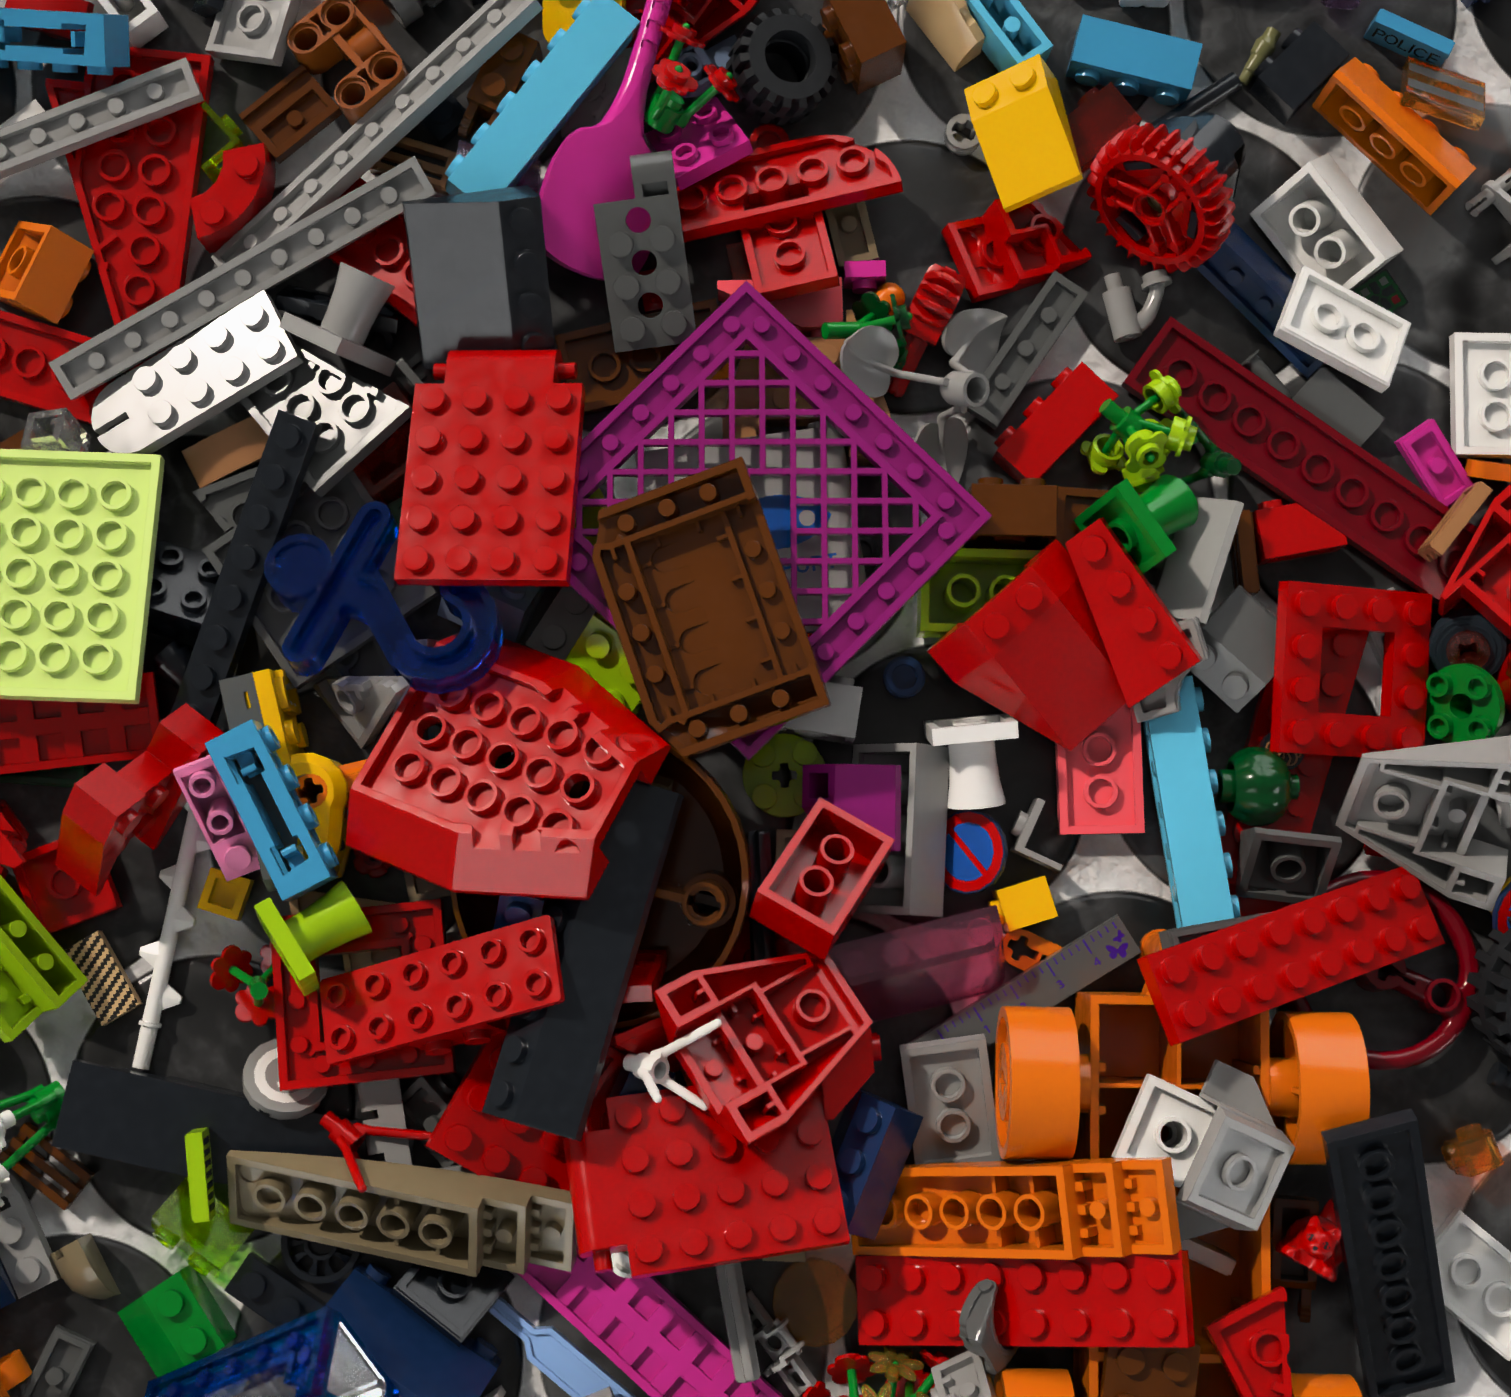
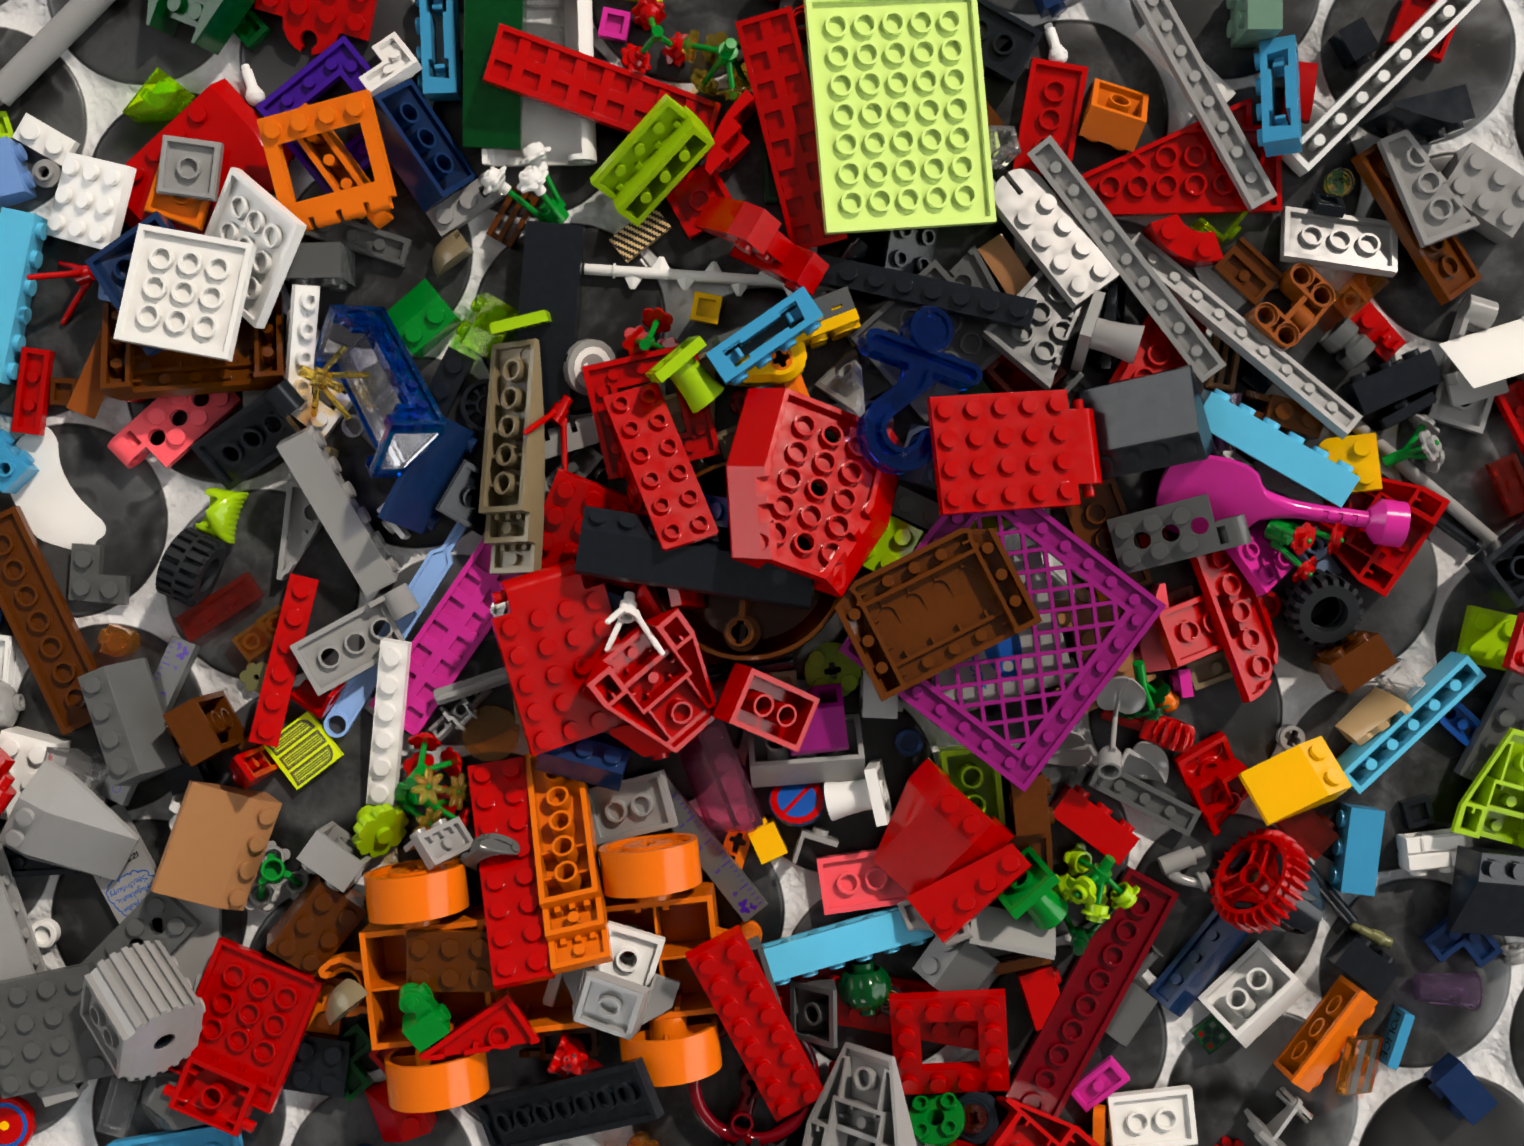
camera: 80 degrees right, 5 degrees up
bright pink slope [173,755,260,881] -> none
white tile [1273,265,1412,394] -> none
medium nougat tile [1418,481,1493,562] -> none

